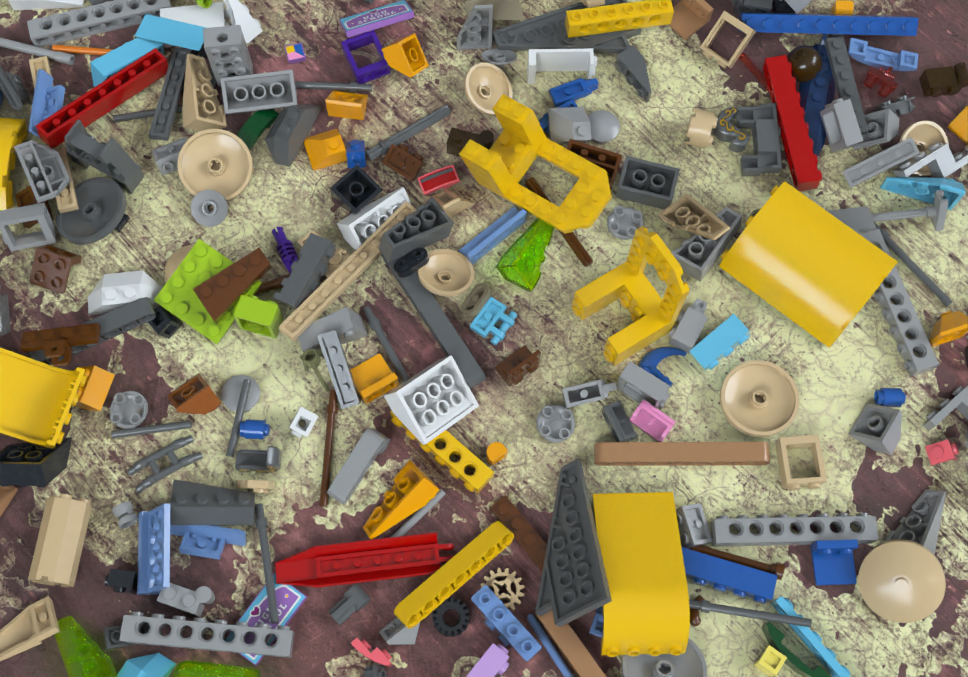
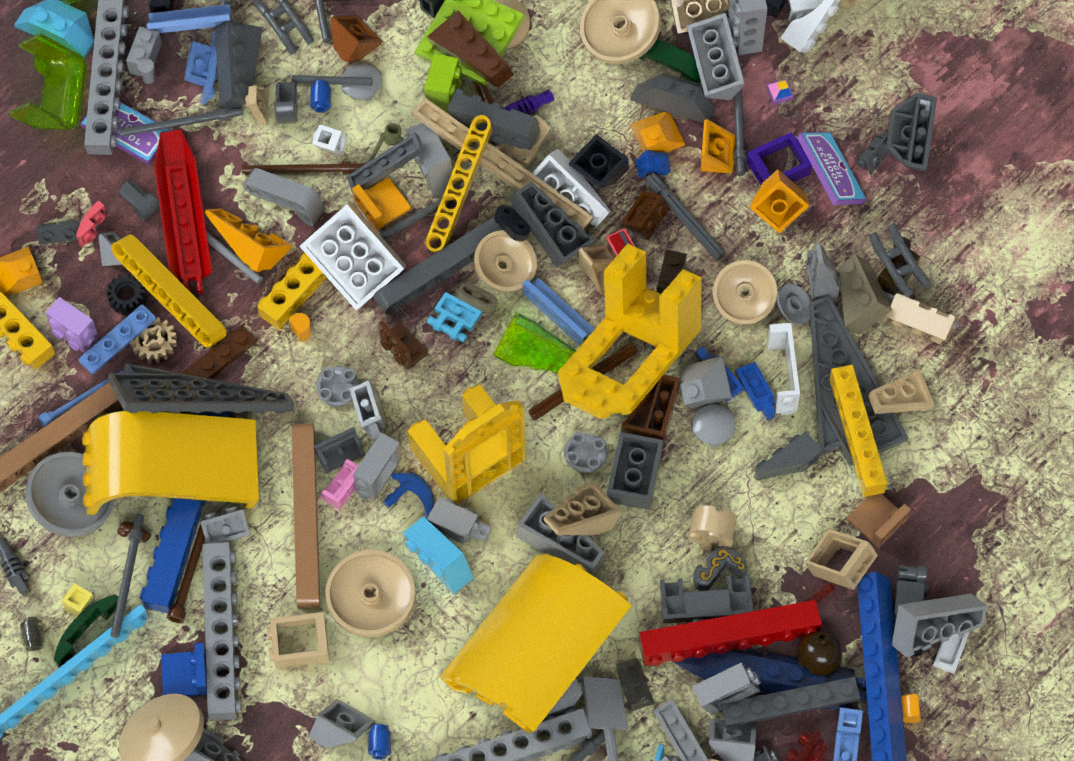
camera: 90 degrees right, 5 degrees down
light grey dish [191,190,228,227] -> none
none -> yellow beam [426,115,493,254]
none -> clear smoke hinge [616,658,654,712]

